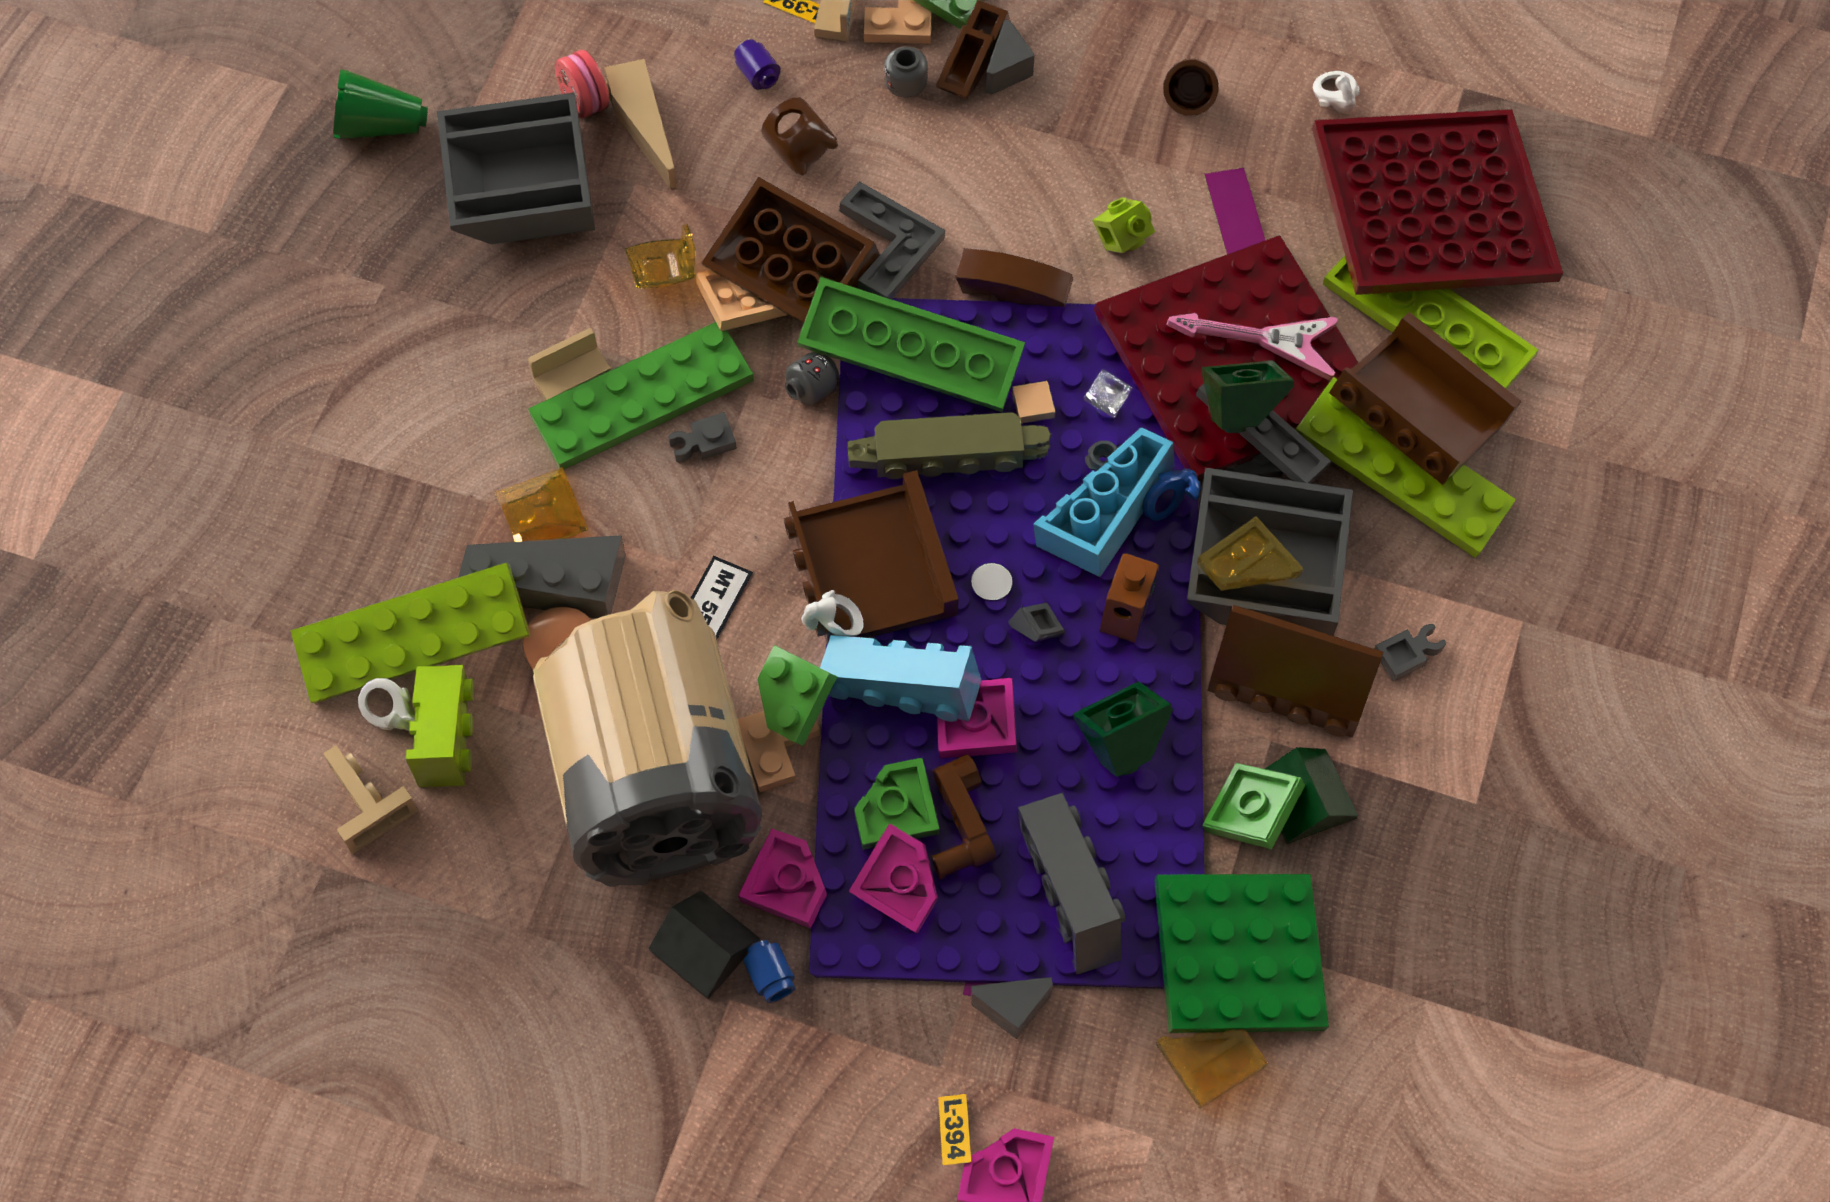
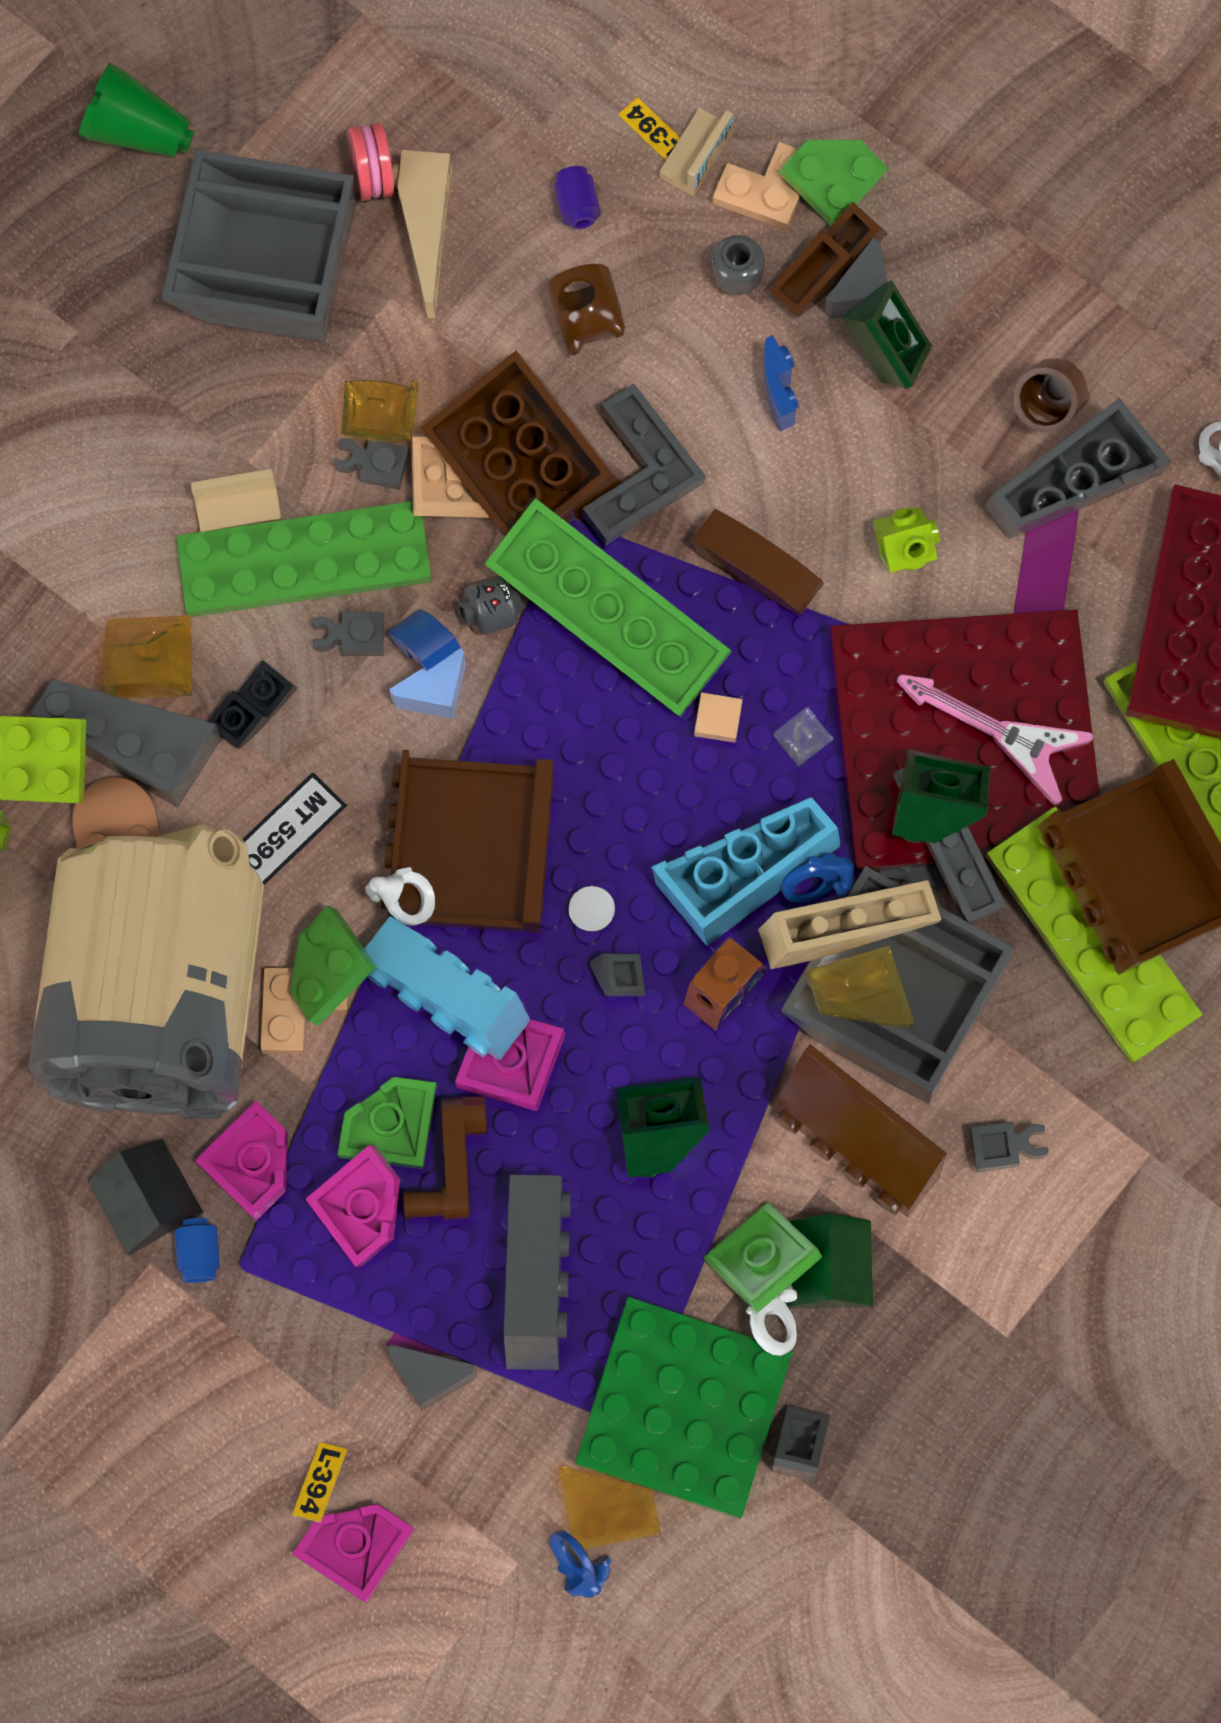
camera: 25 degrees right, 10 degrees up
olive hinge [848,412,1052,479] -> none
dark grey plate [1085,440,1117,471] -> none
none -> black slope [208,660,298,749]
none -> dark grey plate [334,439,410,490]
none -> blue slope [387,609,461,671]
none -> light blue slope [389,648,466,719]
none -> blue piece [550,1530,611,1598]
none -> white piece [746,1285,797,1356]
none -> tan slope [758,880,942,969]
none -> blue slope [764,335,799,431]
none -> dark grey slope [772,1405,830,1482]
none -> dark green slope [841,280,932,389]
none -> dark grey wedge [985,398,1171,539]

